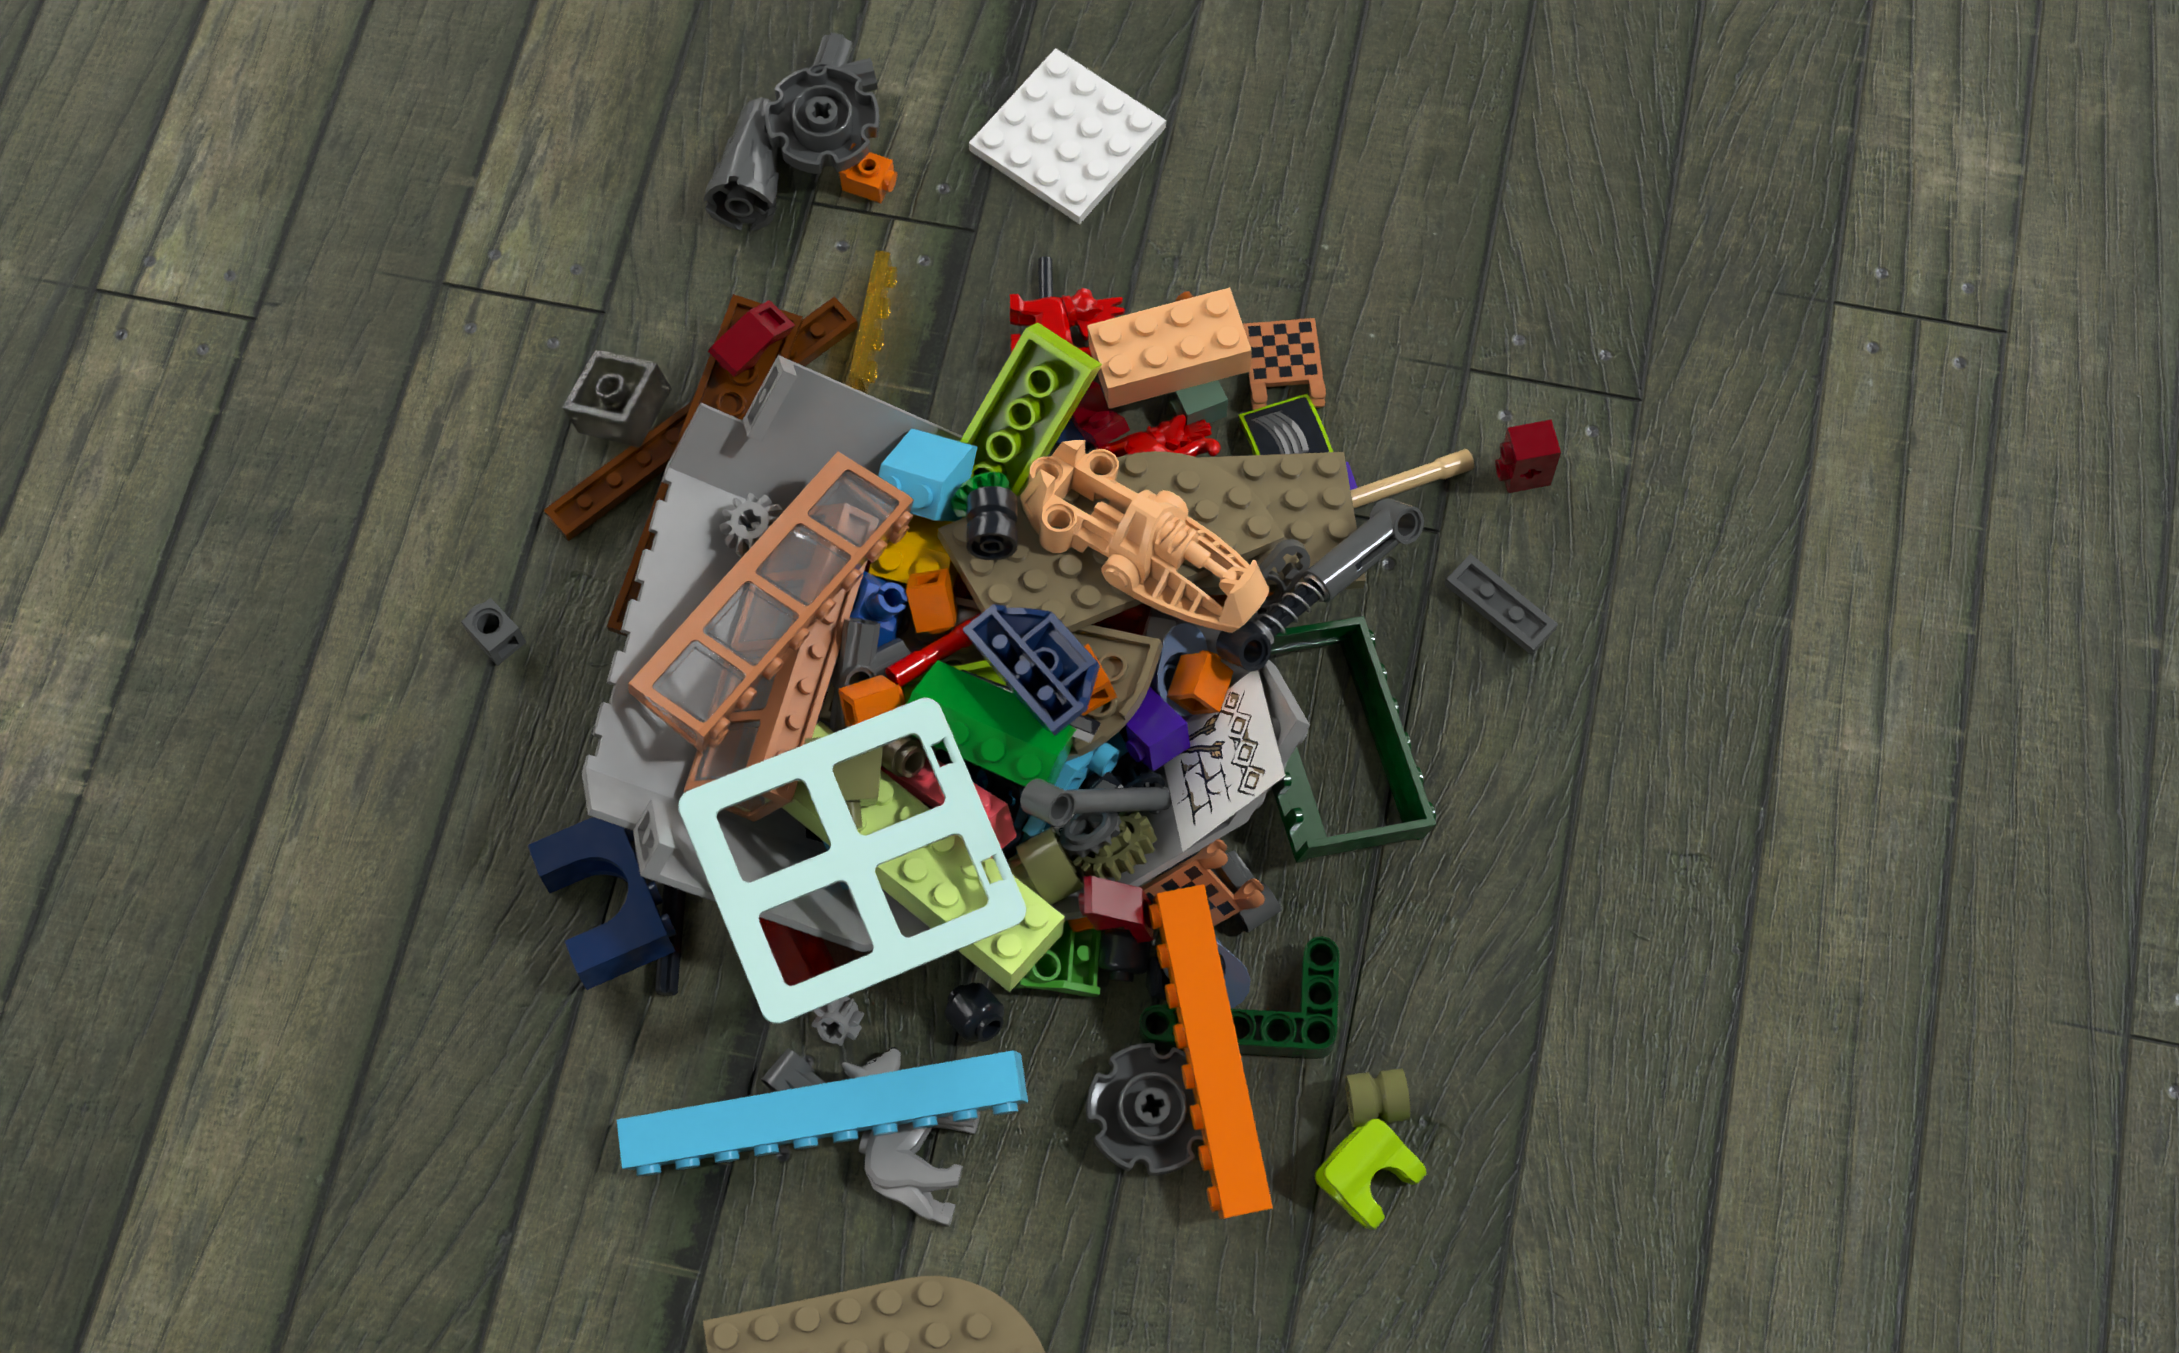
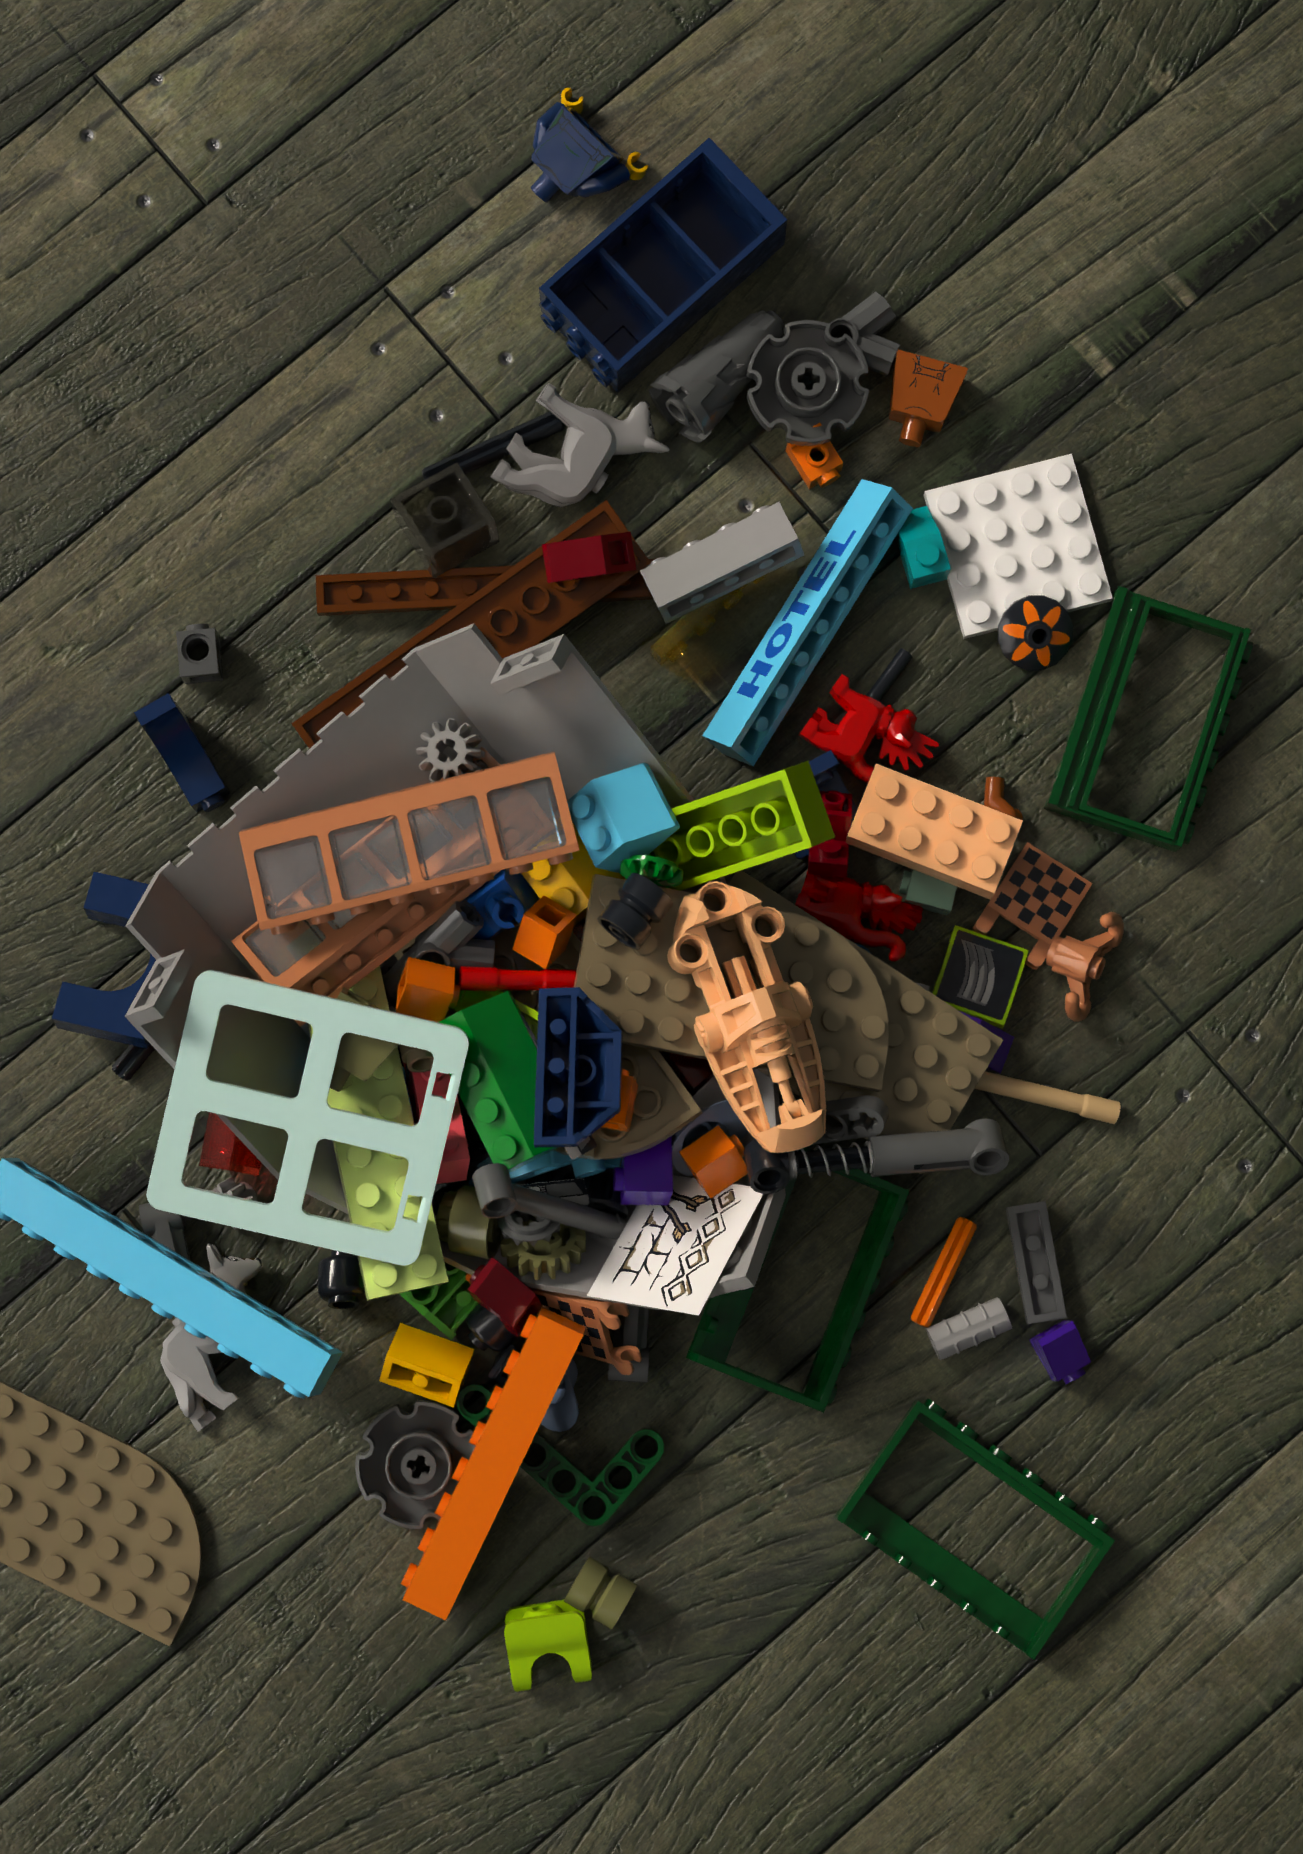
camera: 35 degrees right, 15 degrees up
dark red brick [1495,419,1561,493] -> none
none -> dark blue arch [134,693,230,812]
none -> yellow brick [379,1323,475,1408]
none -> black axle [422,411,564,489]
none -> light grey animal [490,383,670,508]
none -> dark blue torso [530,88,649,203]
none -> dark blue container [539,138,787,393]
none -> light grey brick [640,502,804,624]
none -> medium azure brick [702,479,913,766]
none -> dark green window [834,1398,1115,1660]
none -> dark orange torso [889,349,968,447]
none -> teal slope [896,506,951,589]
none -> orange axle [911,1217,977,1327]
none -> light grey axle [926,1297,1012,1360]
none -> black dish [998,595,1073,671]
none -> dark purple slope [1029,1320,1091,1384]
none -> dark green window [1044,586,1253,852]
none -> nougat piece [1046,912,1124,1022]

